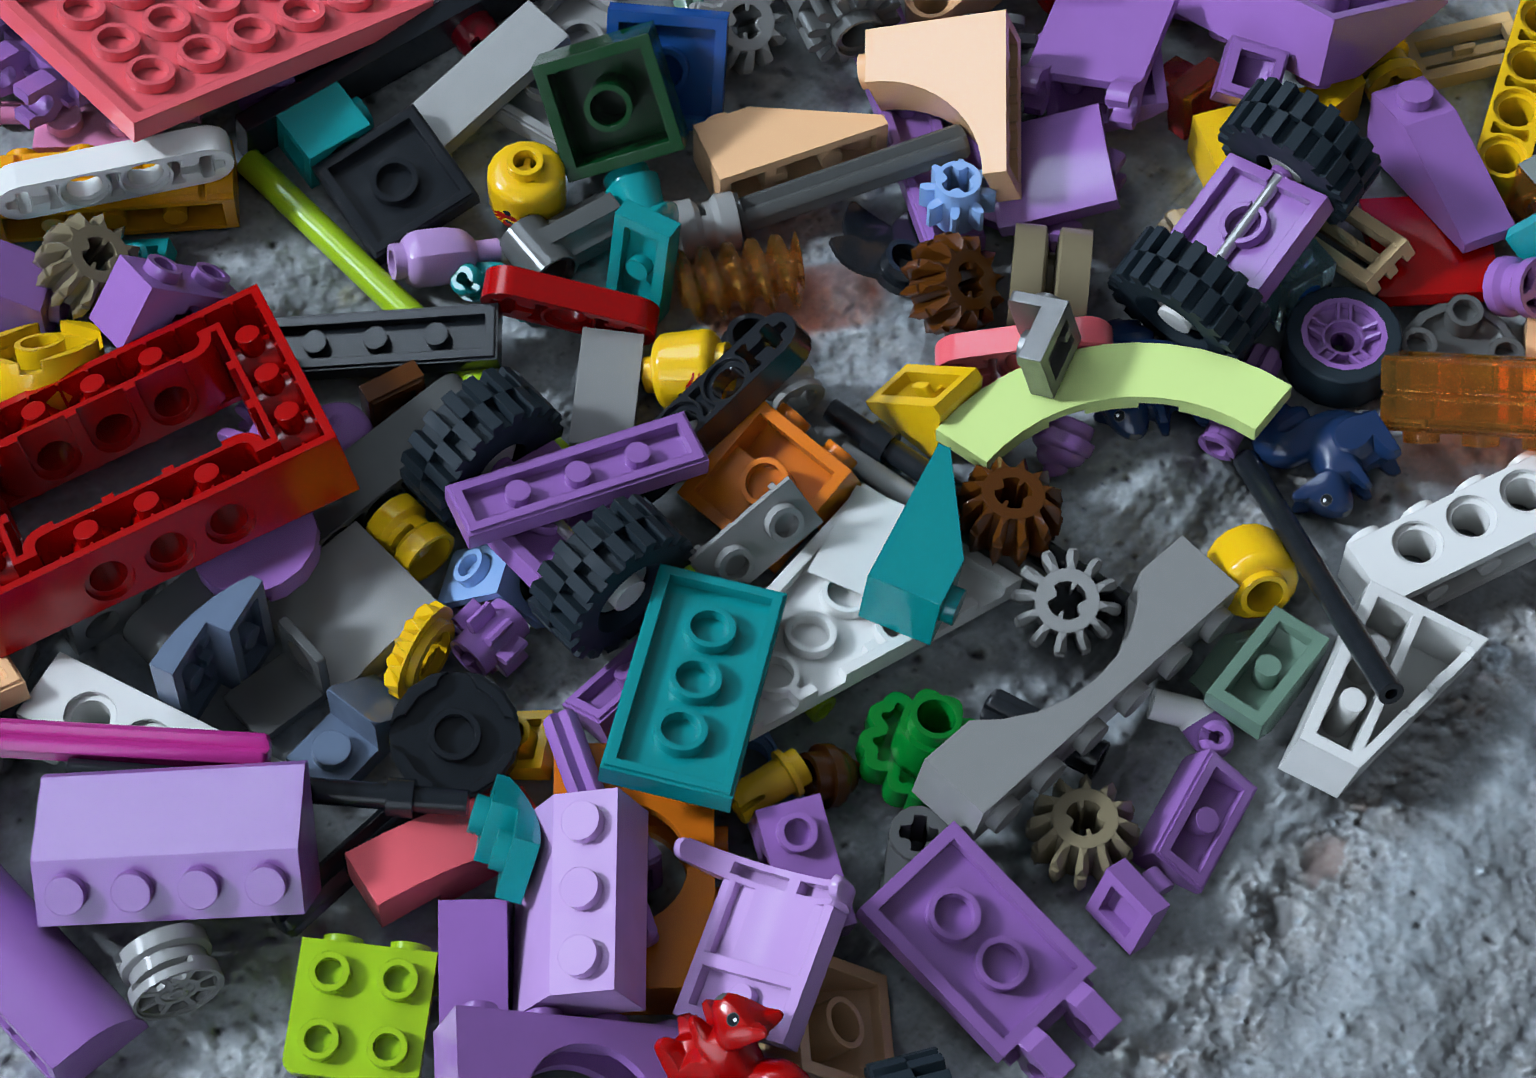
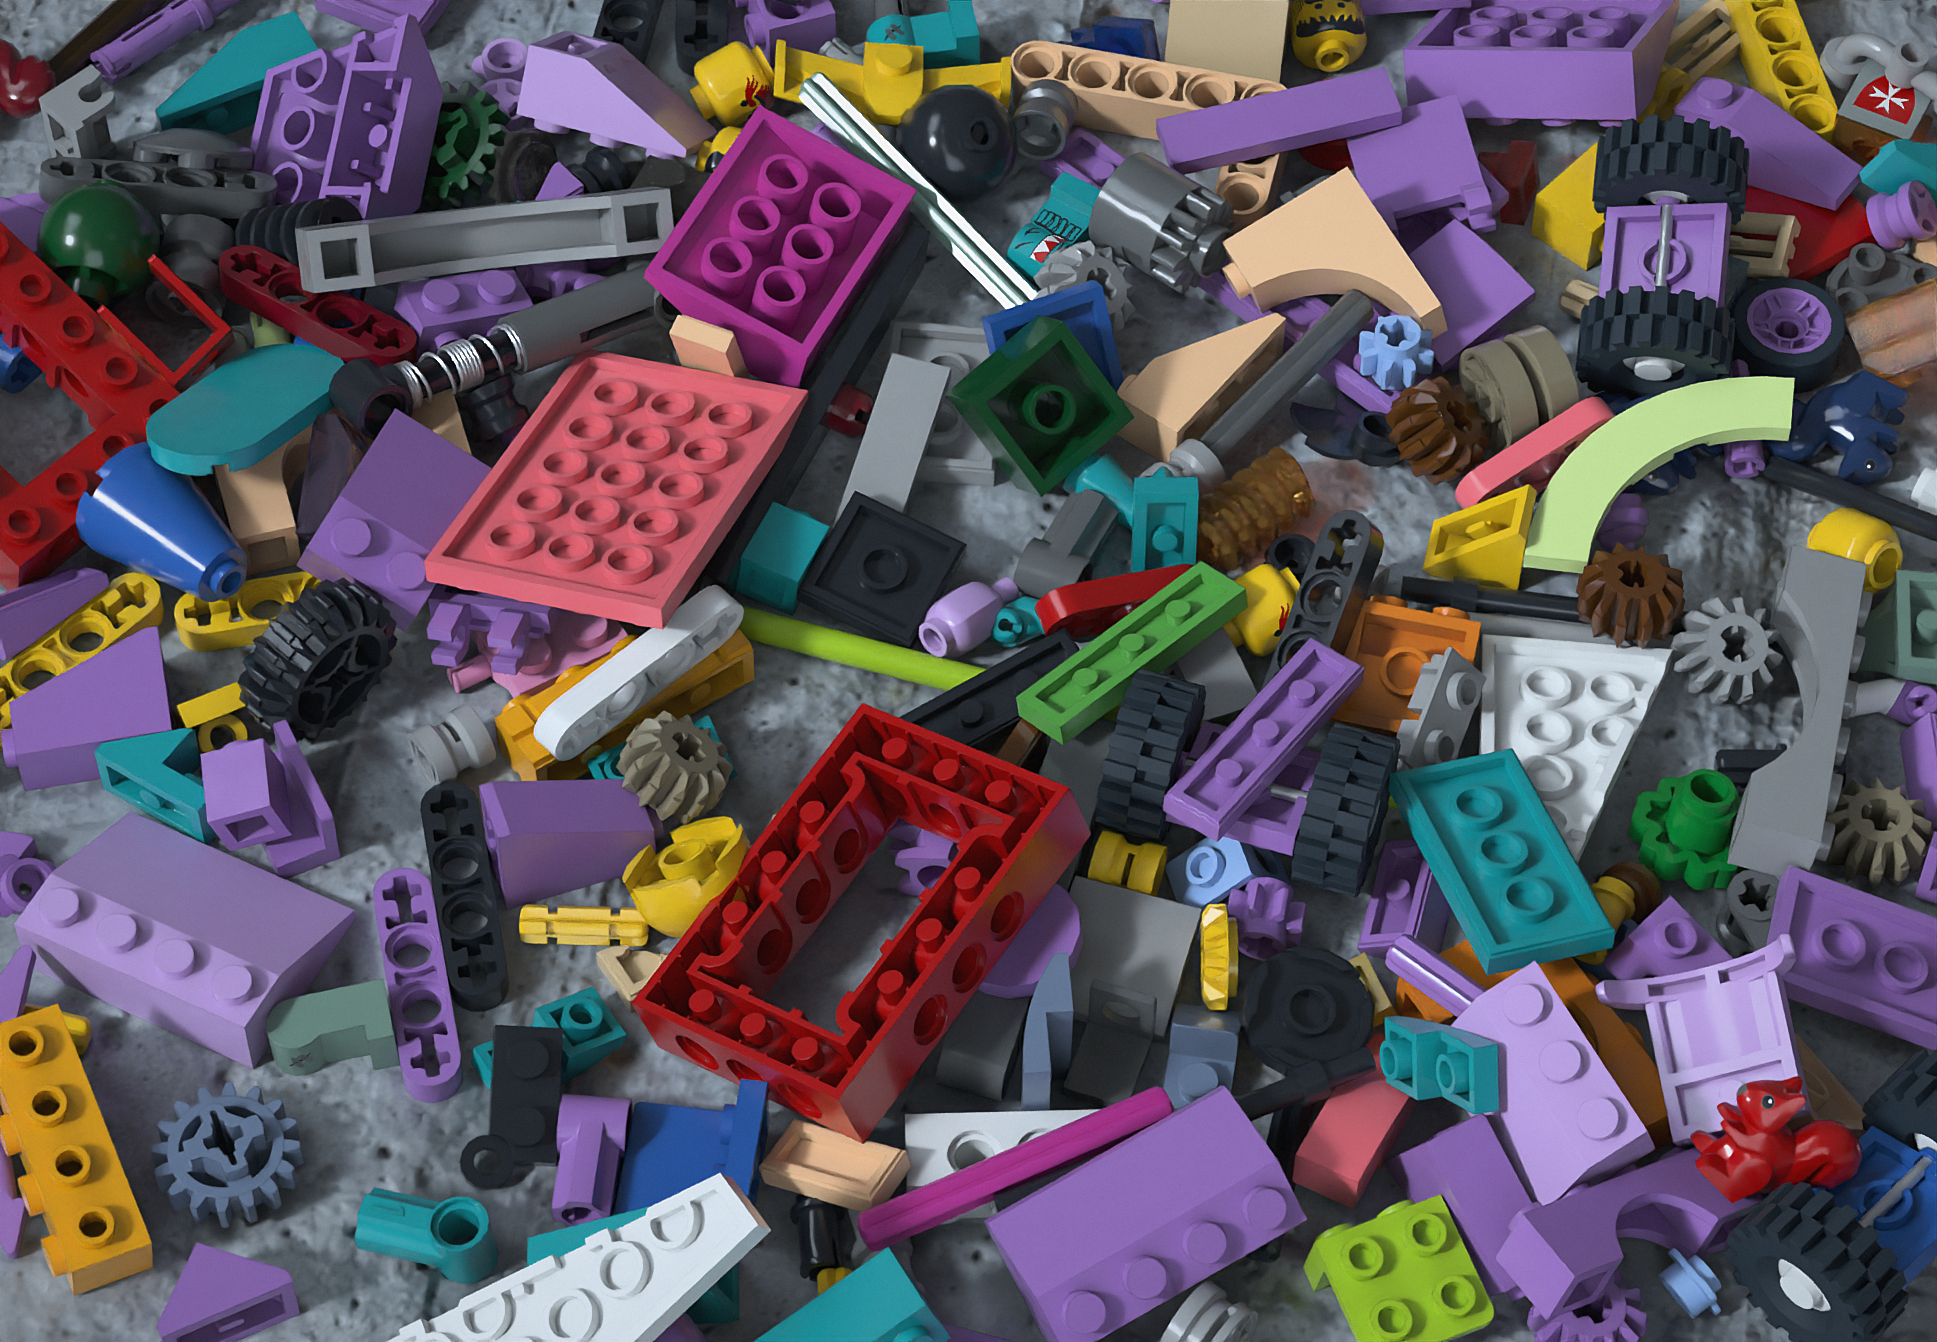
camera: 30 degrees left, 5 degrees down
medium lavender brick [89,254,238,348] -> none
yellow head [487,141,567,227] -> none
white sticker [807,485,905,595] -> none
teal slope [858,443,967,645] -> none
flat silver bracket [1008,290,1082,399] -> none
medium lavender slope [1210,35,1290,105] -> none
none -> bright green plate [1016,561,1248,745]

